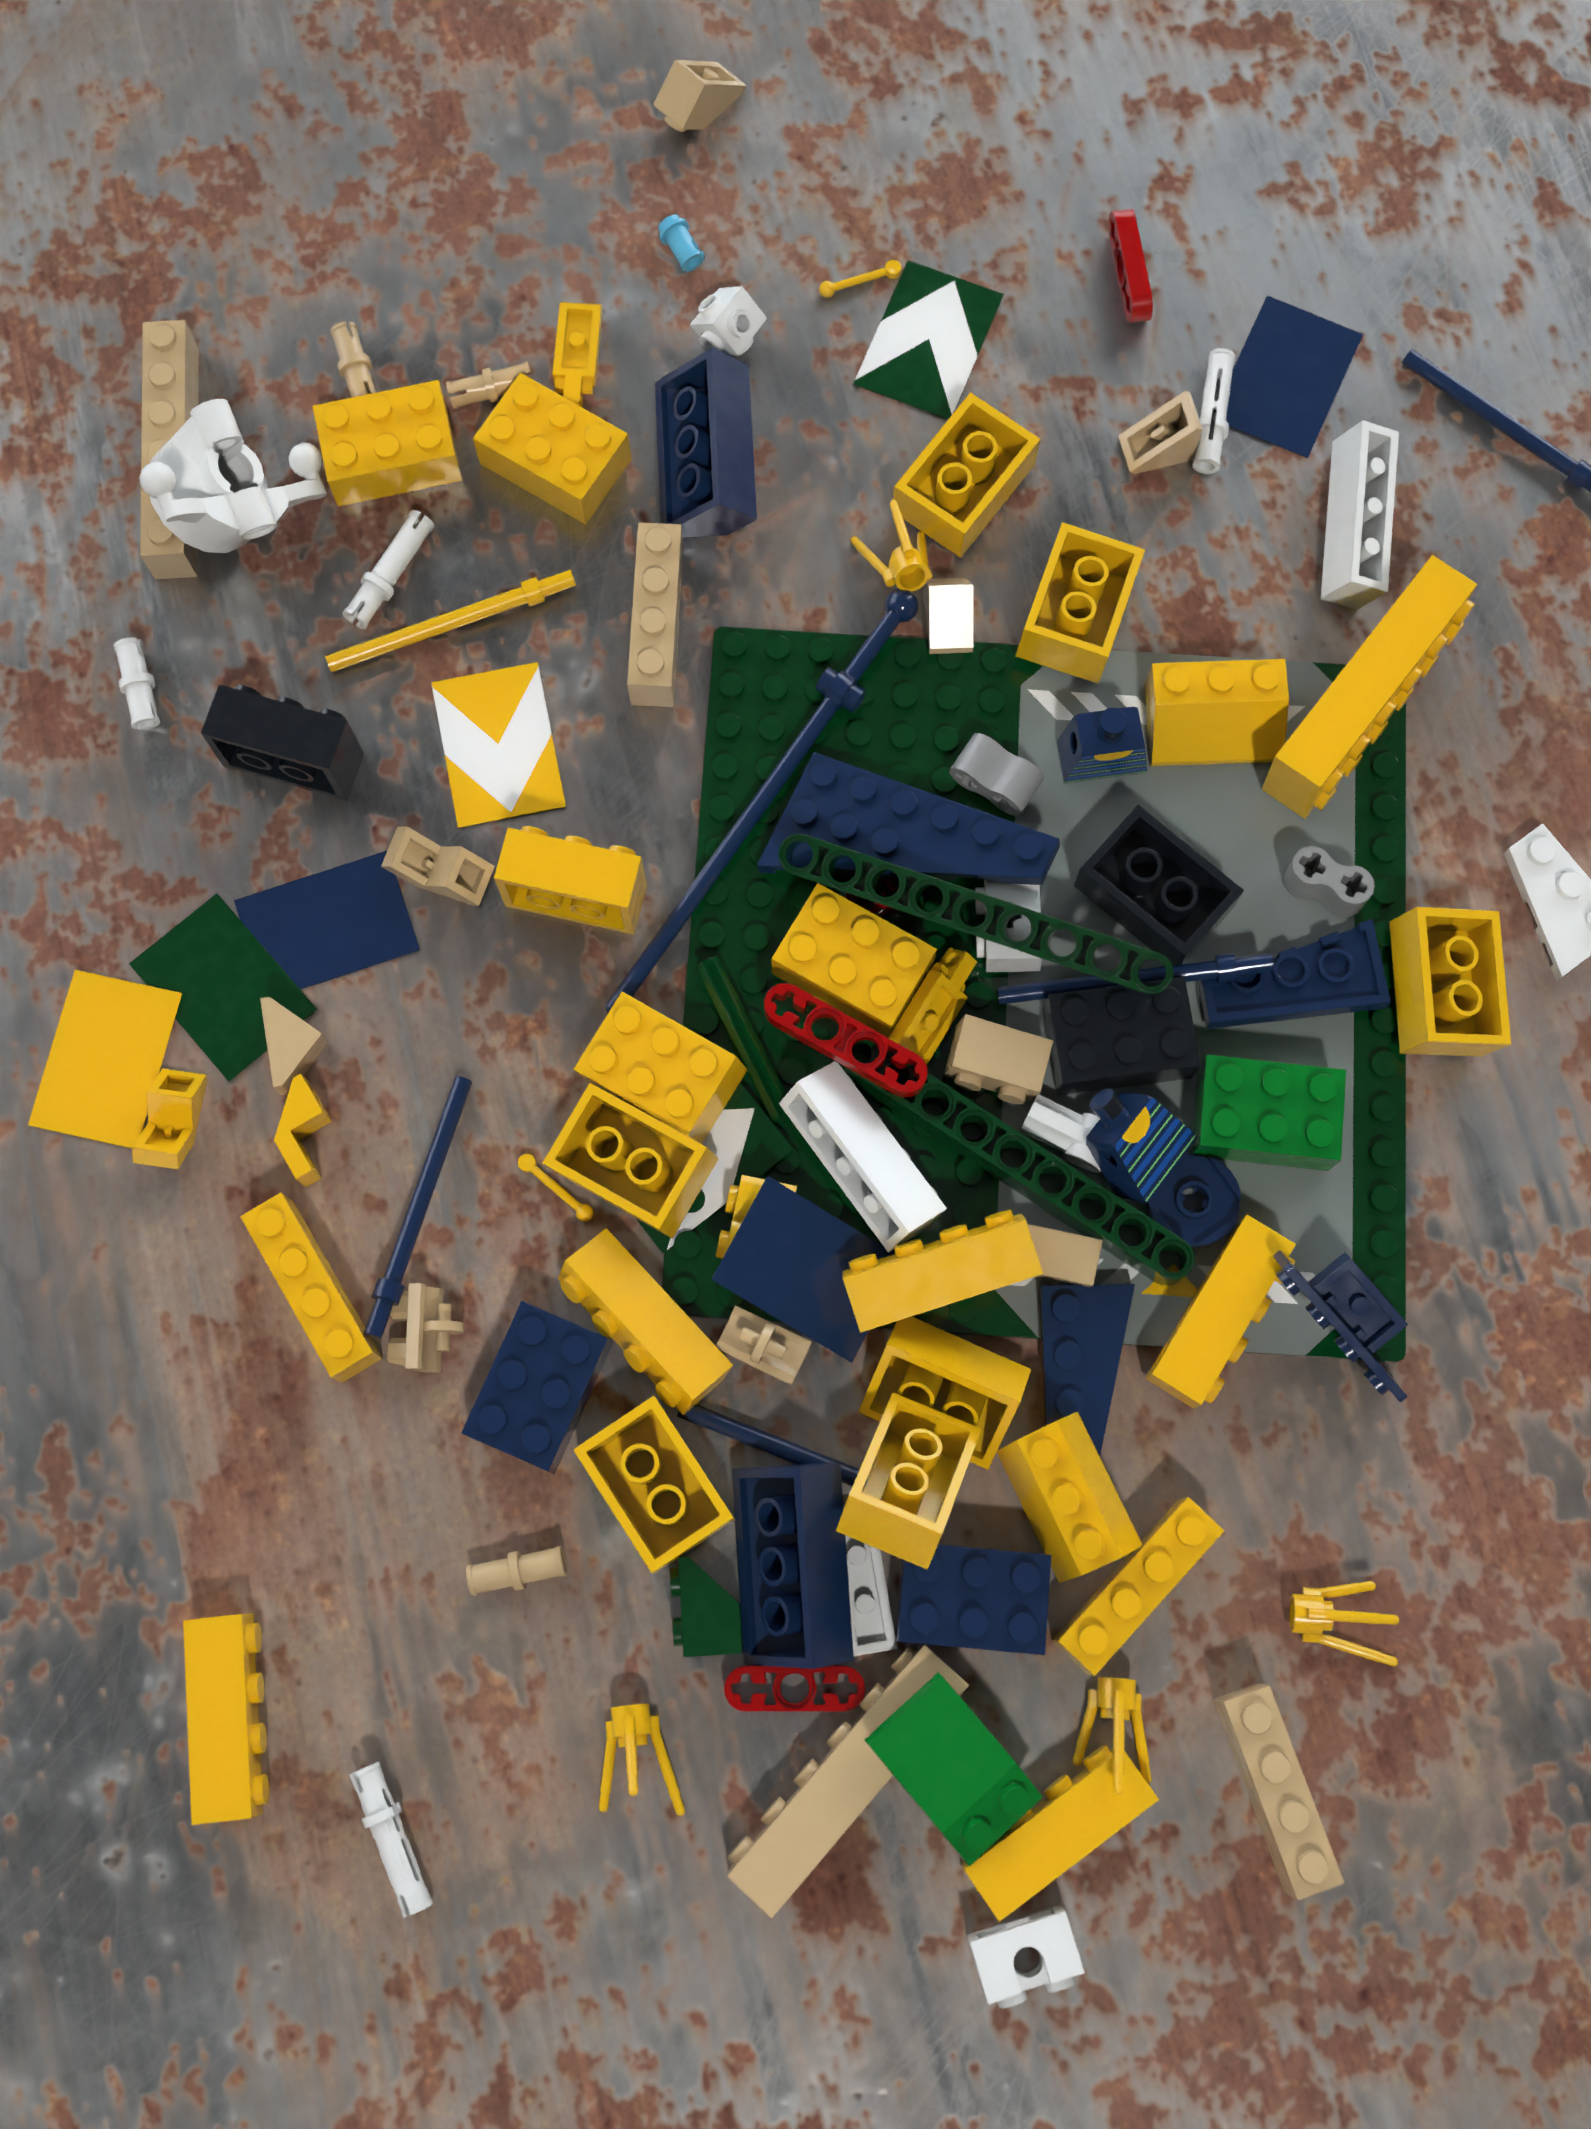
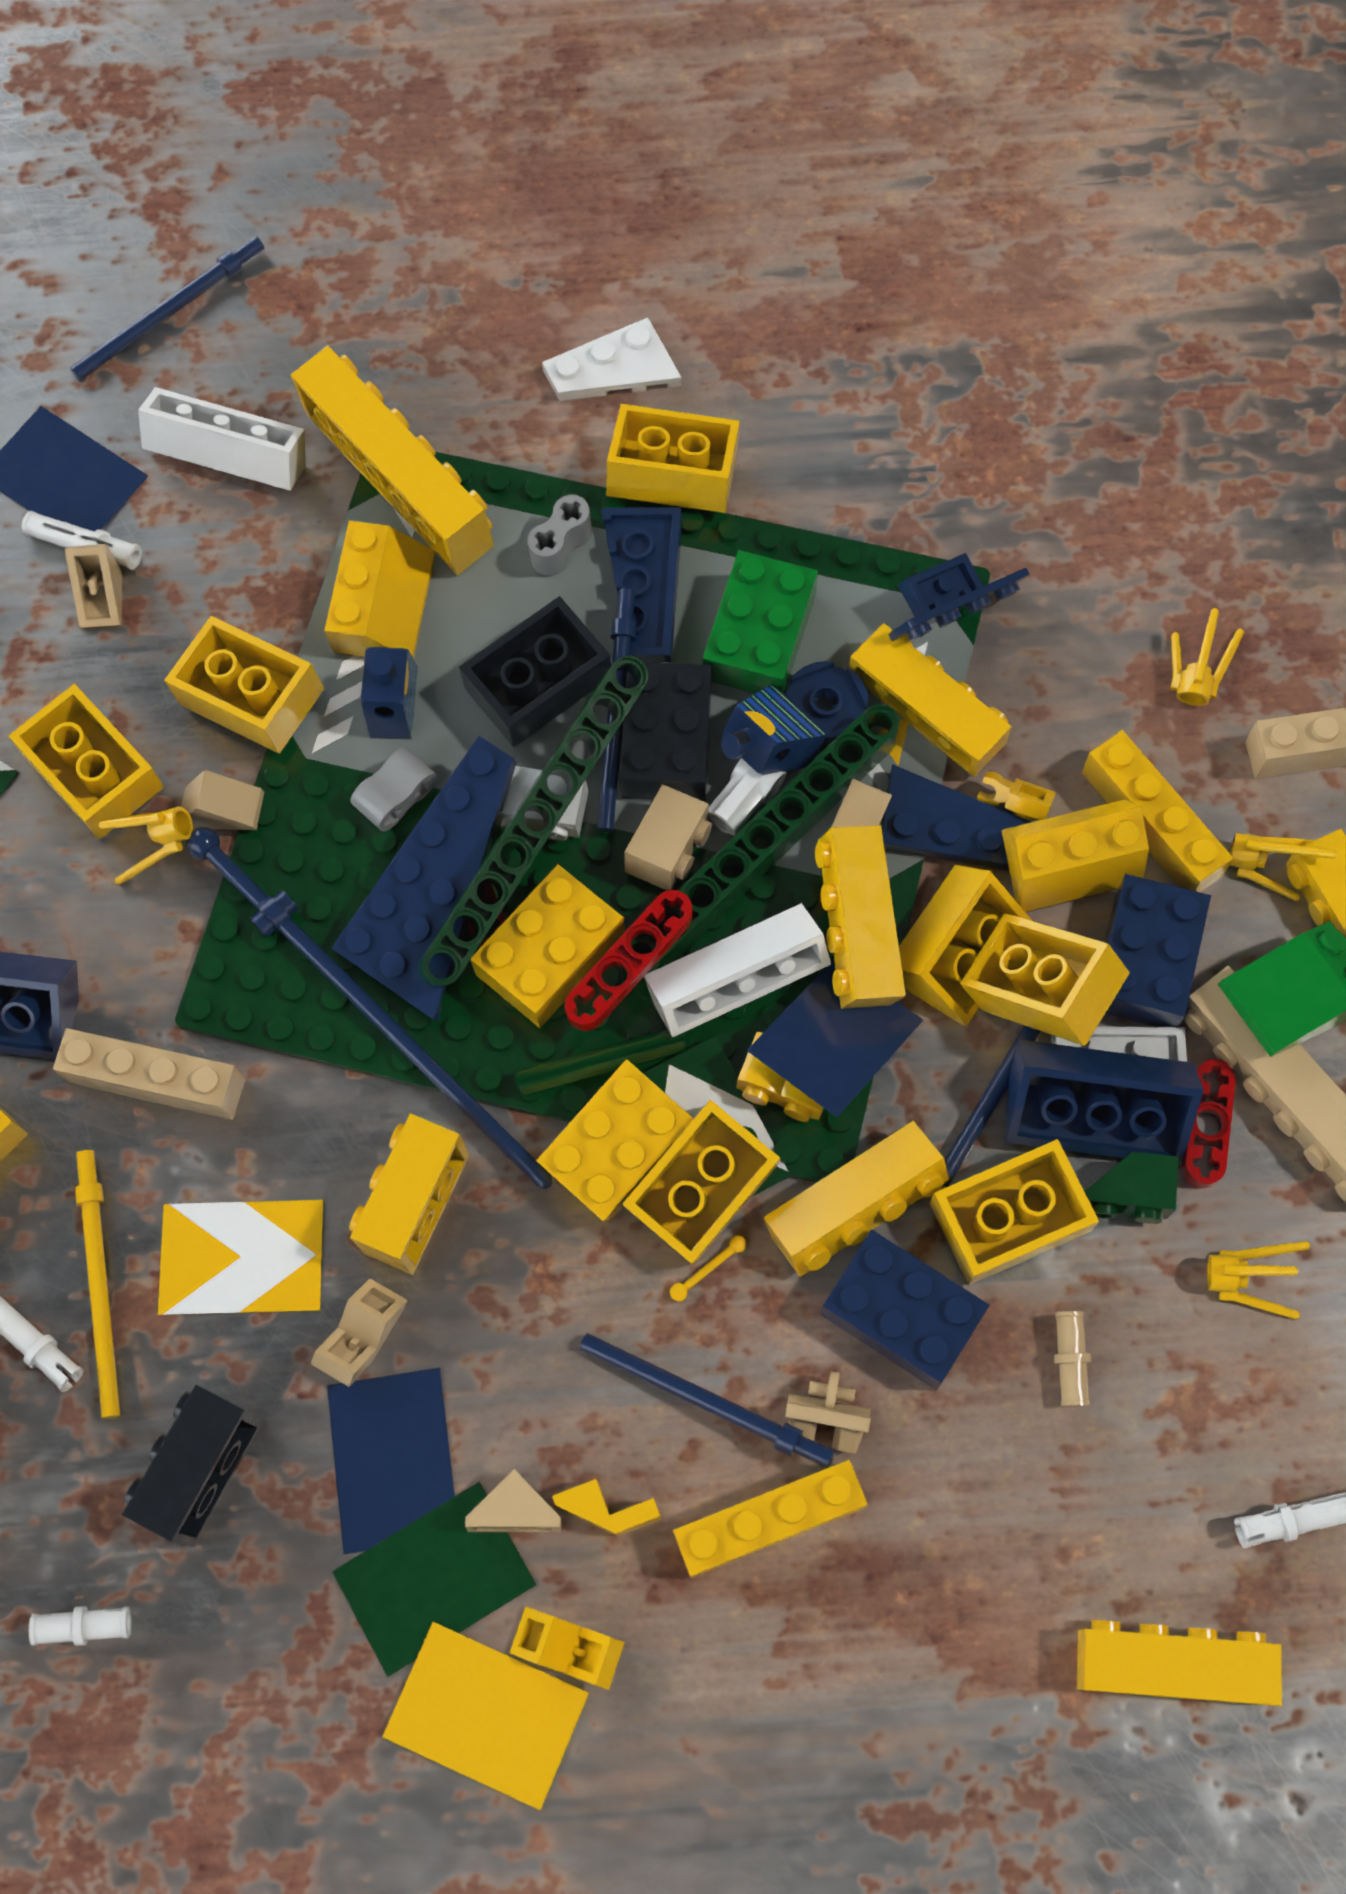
camera: 75 degrees left, 5 degrees down
tan hips [716,1306,812,1386] -> none
yellow hinge [888,948,977,1066] -> none
none -> yellow plate [976,772,1056,821]

